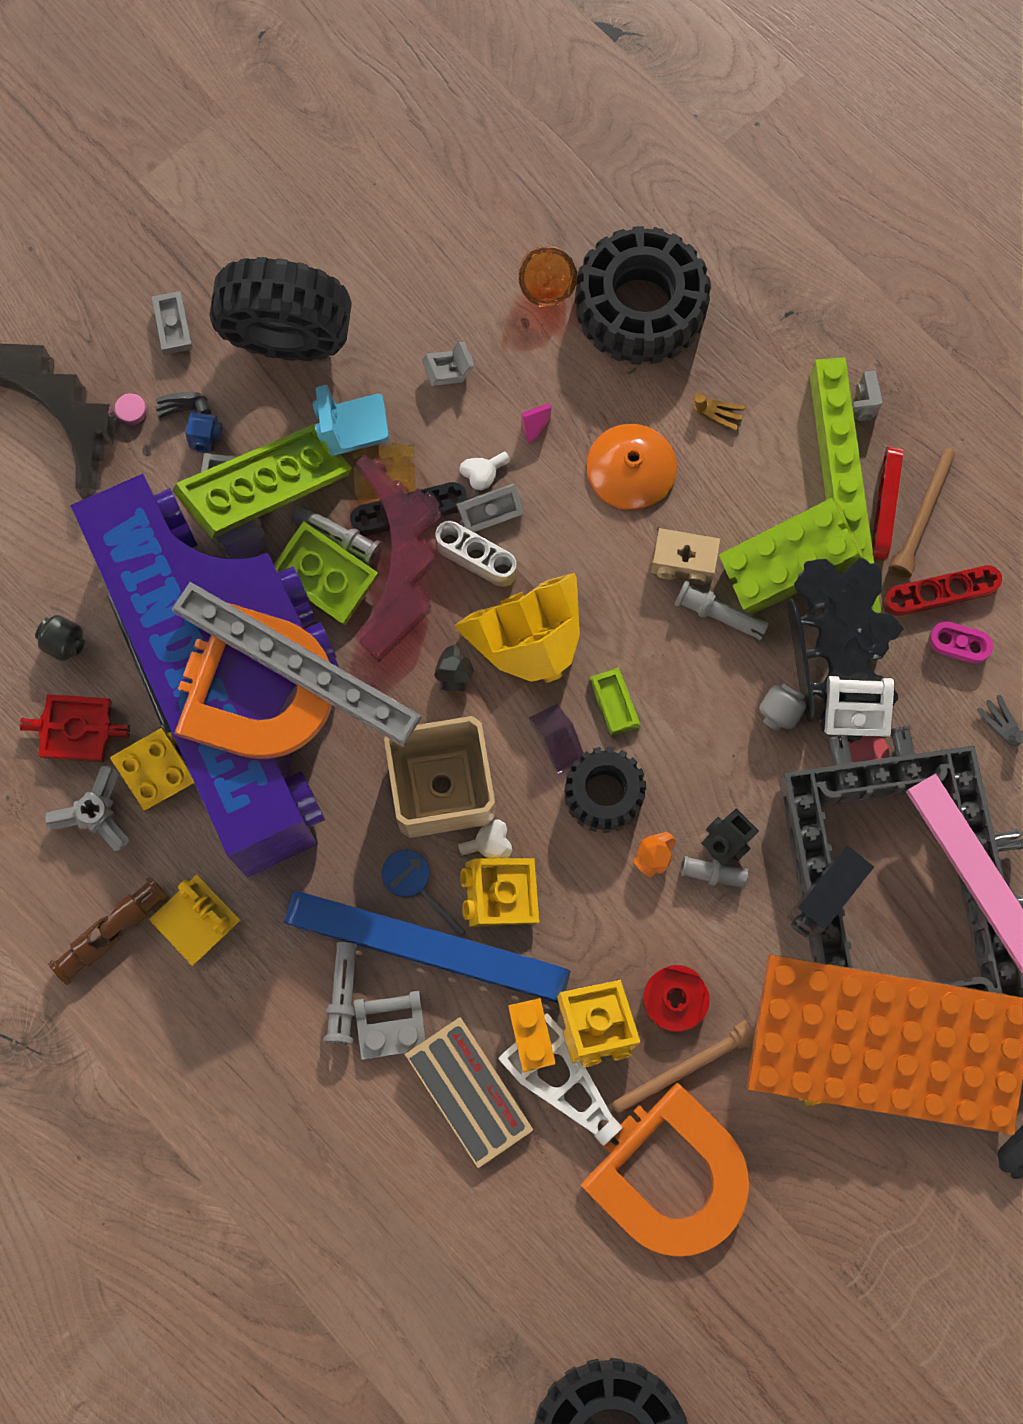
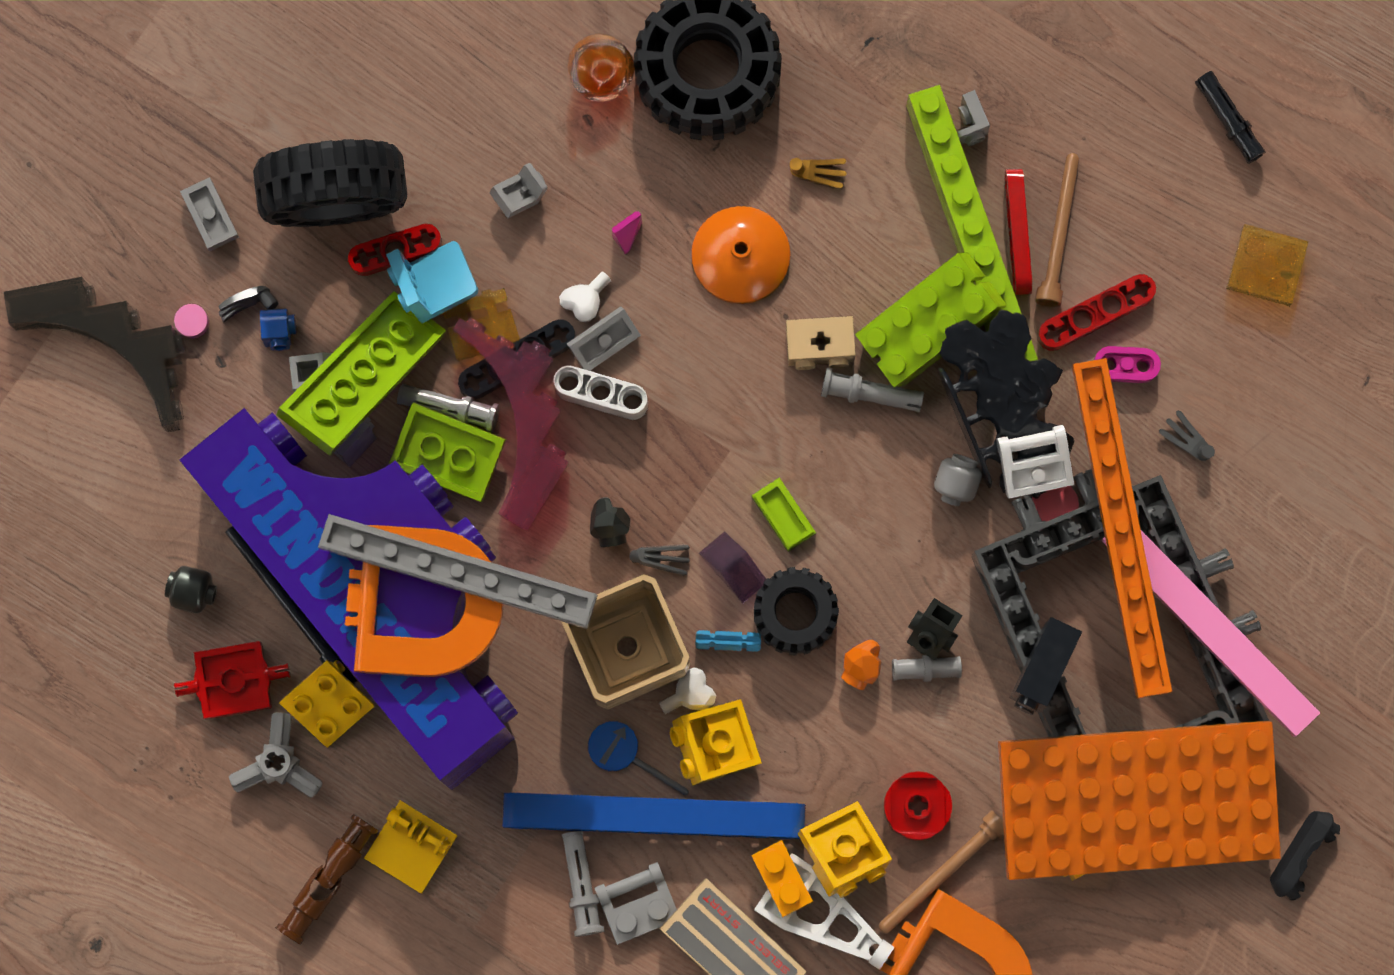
camera: 10 degrees left, 5 degrees up
yellow brick [455,573,580,683] -> none
none -> red beam [348,224,442,276]
none -> dark grey piece [629,545,690,576]
none -> dark azure axle [695,630,761,652]
none -> orange plate [1072,358,1172,699]

